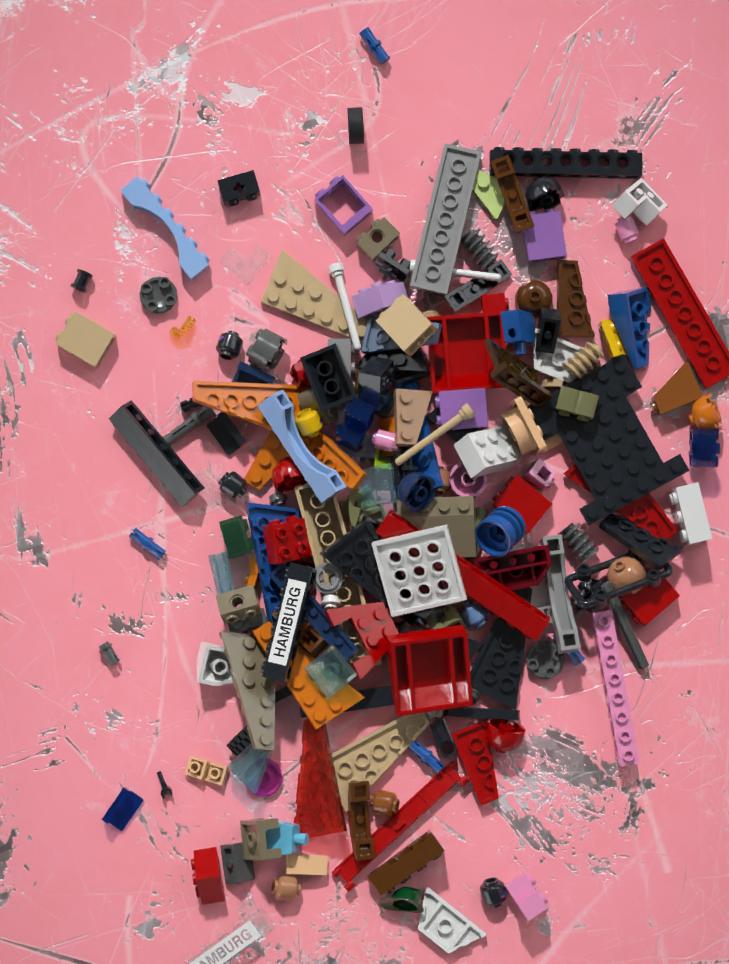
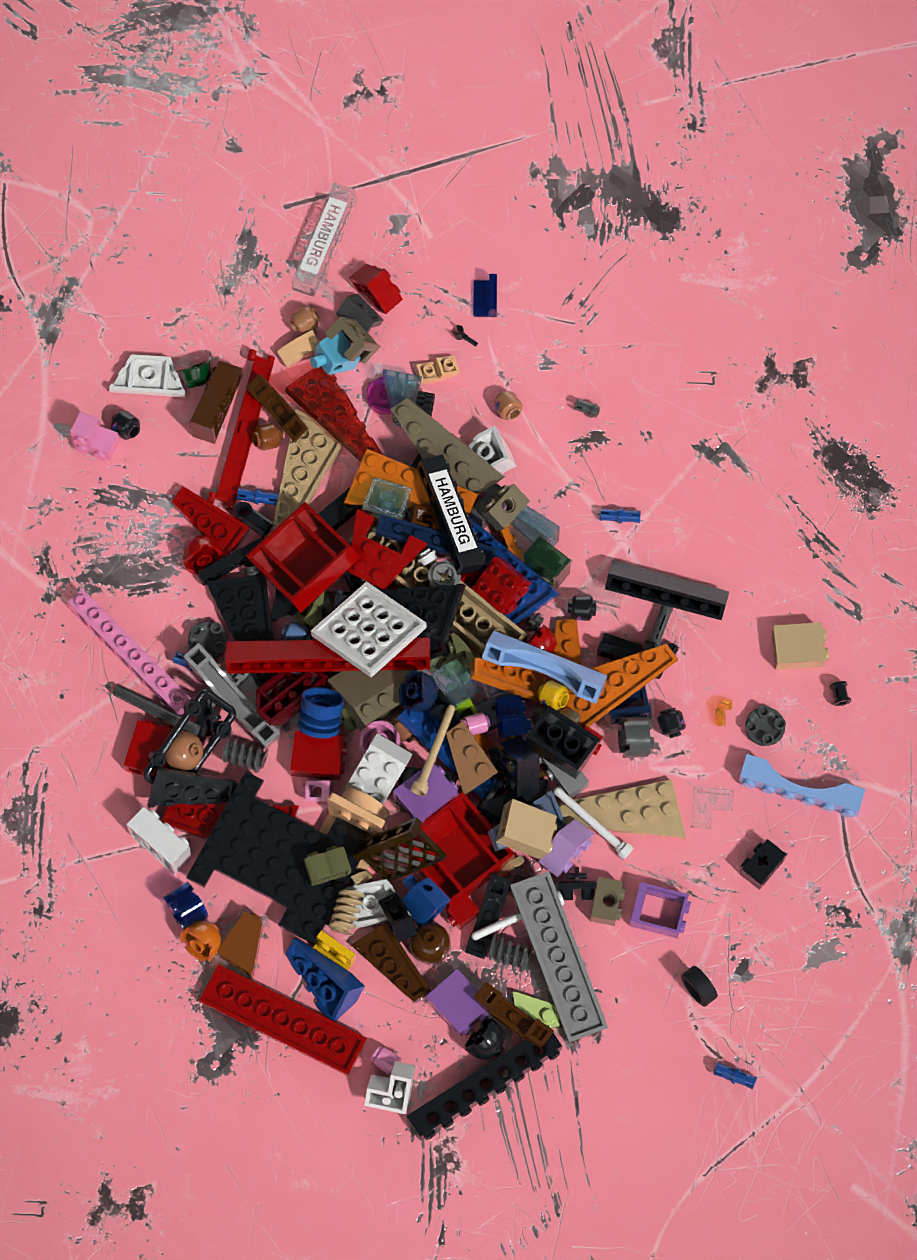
camera: 150 degrees right, 15 degrees down
none -> nougat head [493,391,523,420]

